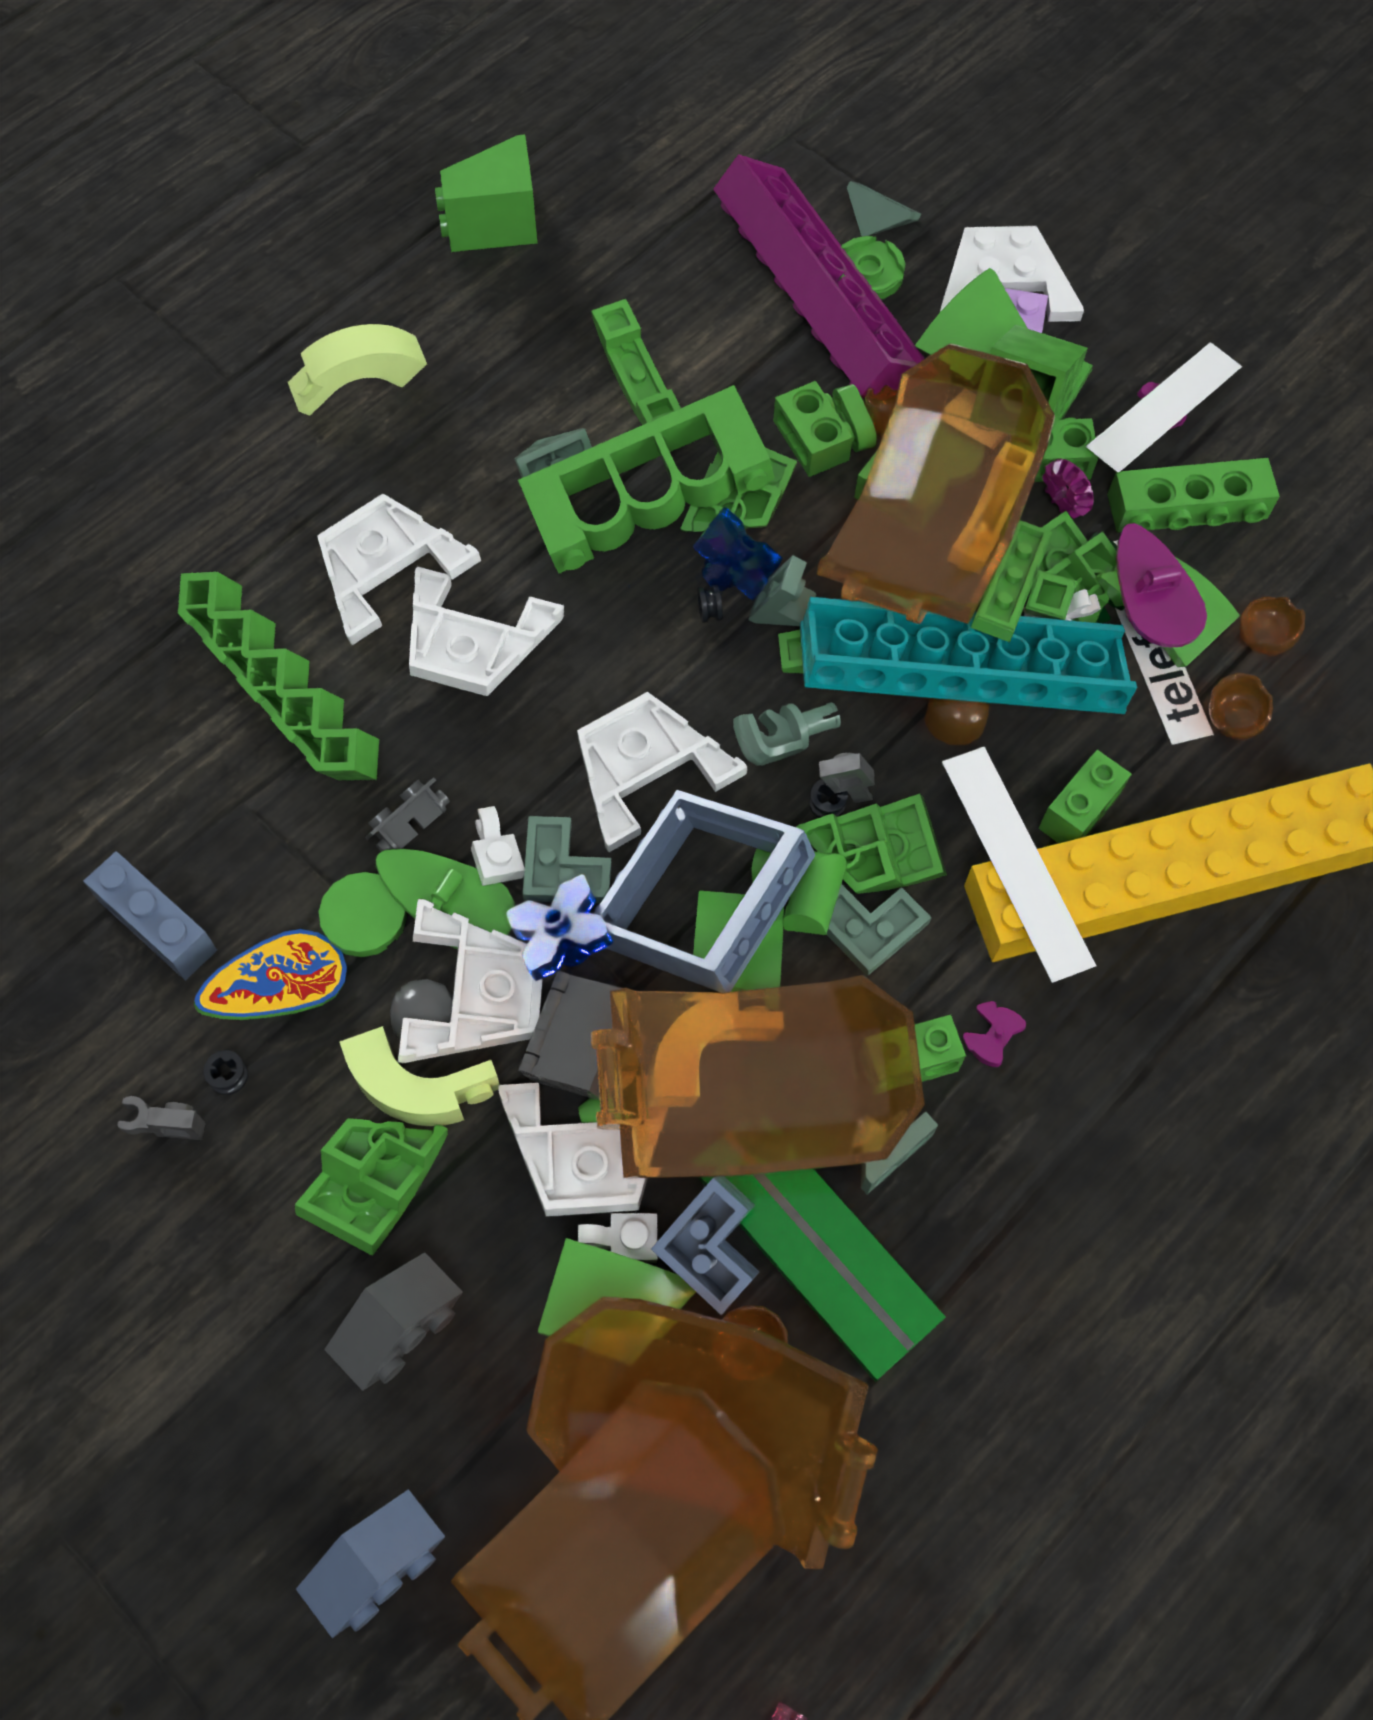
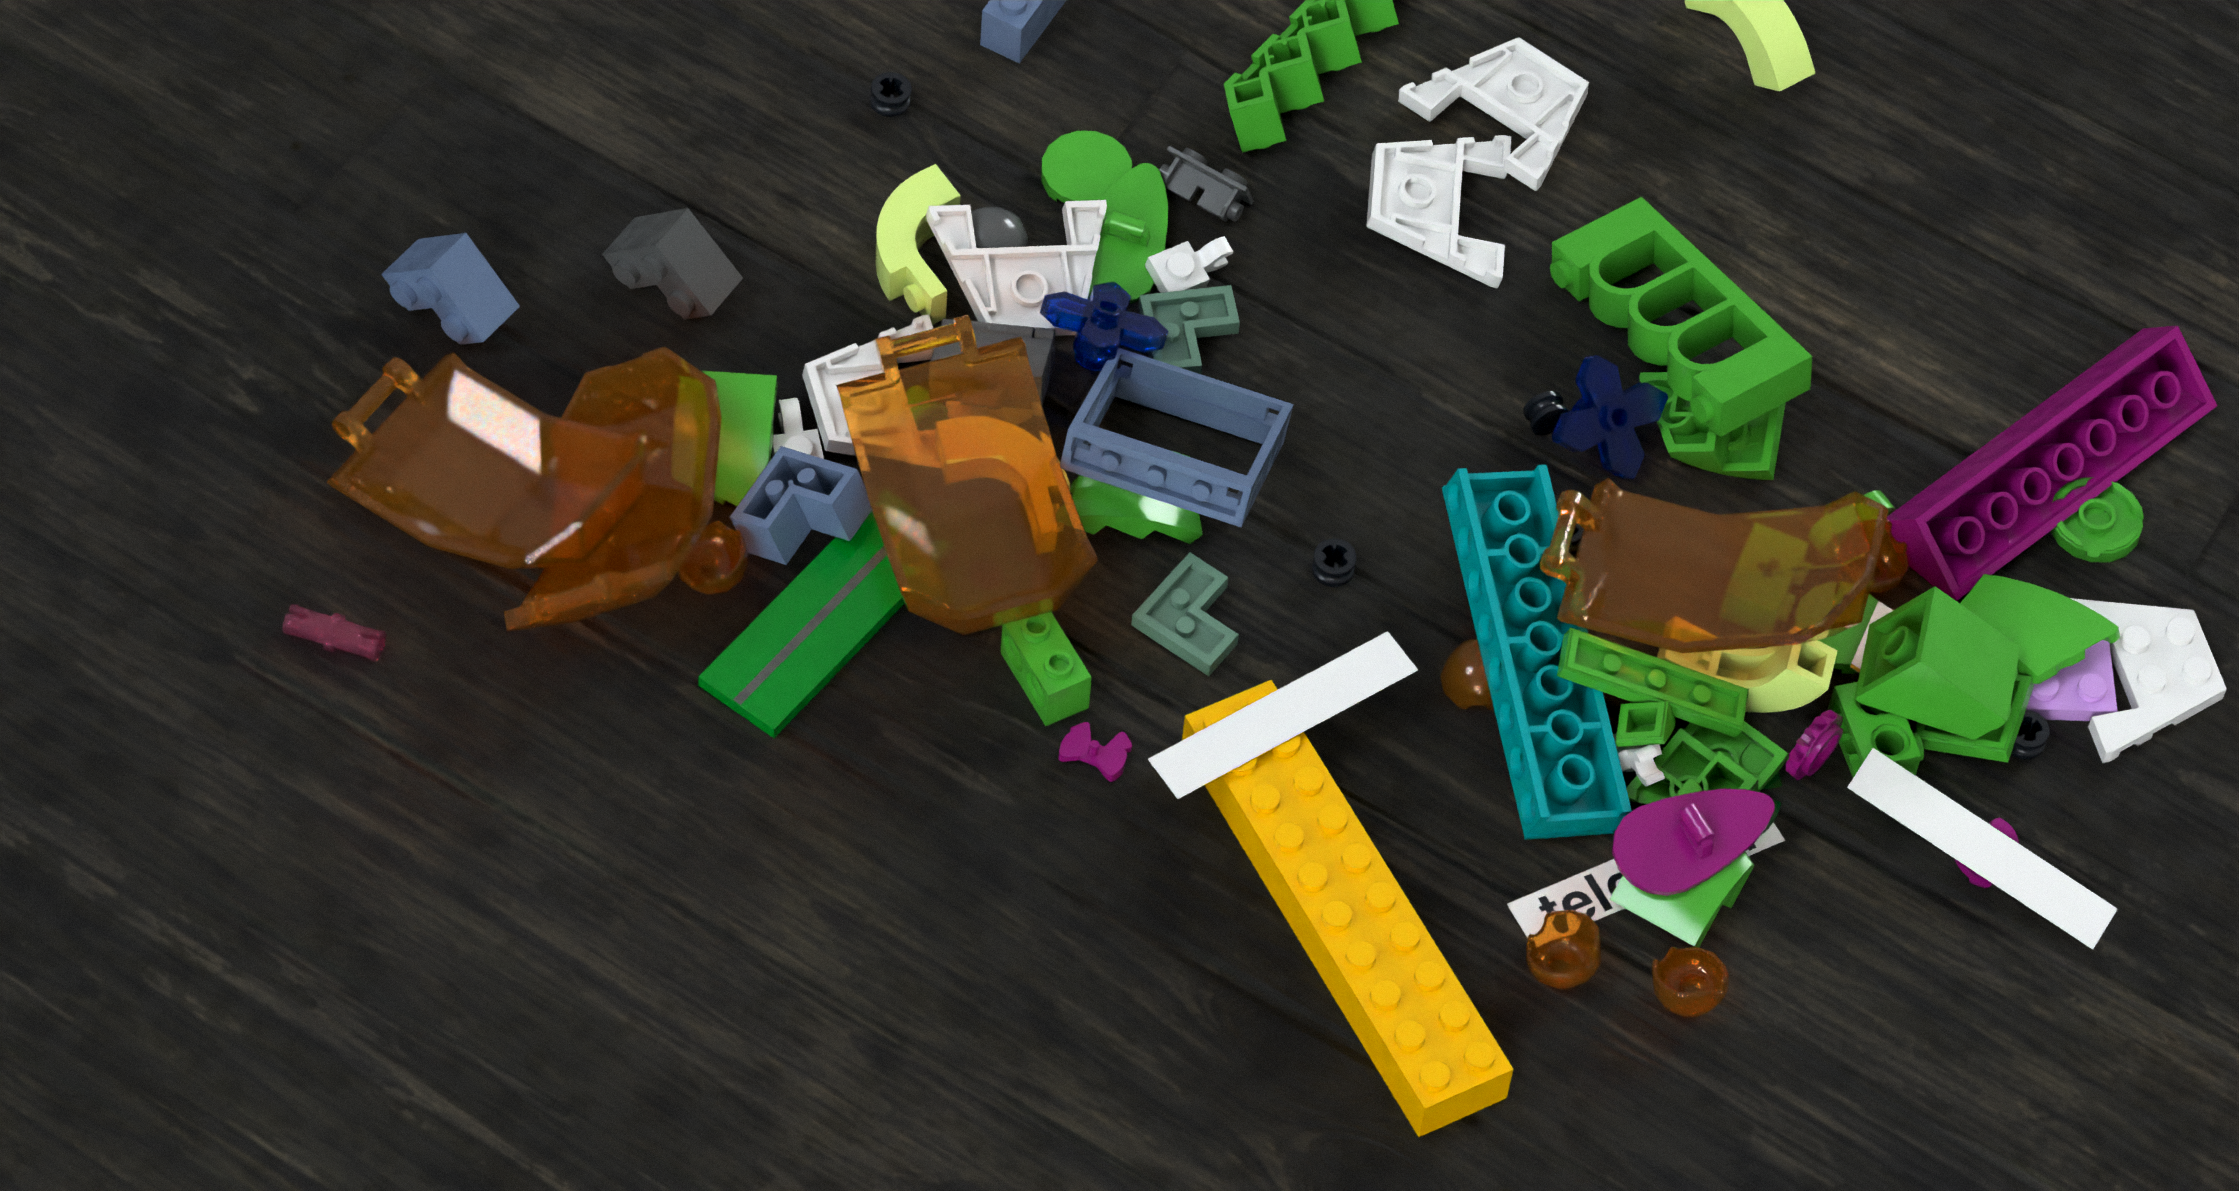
camera: 75 degrees right, 10 degrees down
flat silver plate [117,1096,205,1140] -> none
shield [194,929,347,1020] -> none
bright green slope [295,1118,448,1256] -> none
bright green slope [435,134,537,252] -> none
sand green slope [514,428,592,478] -> none
white wing [577,692,747,852] -> none
bright green slope [592,299,681,425] -> none
sand green piece [733,702,841,766] -> none
sand green slope [748,555,816,626] -> none
bright green brick [752,848,847,935] -> none
bright green brick [773,381,854,477] -> none
bright green slope [796,794,947,894] -> none
flat silver plate [819,753,875,803] -> none
sand green slope [847,181,921,237] -> none
sand green slope [861,1112,938,1195] -> none
bright green brick [1038,750,1132,843] -> none
bright green brick [1107,458,1280,533] -> none

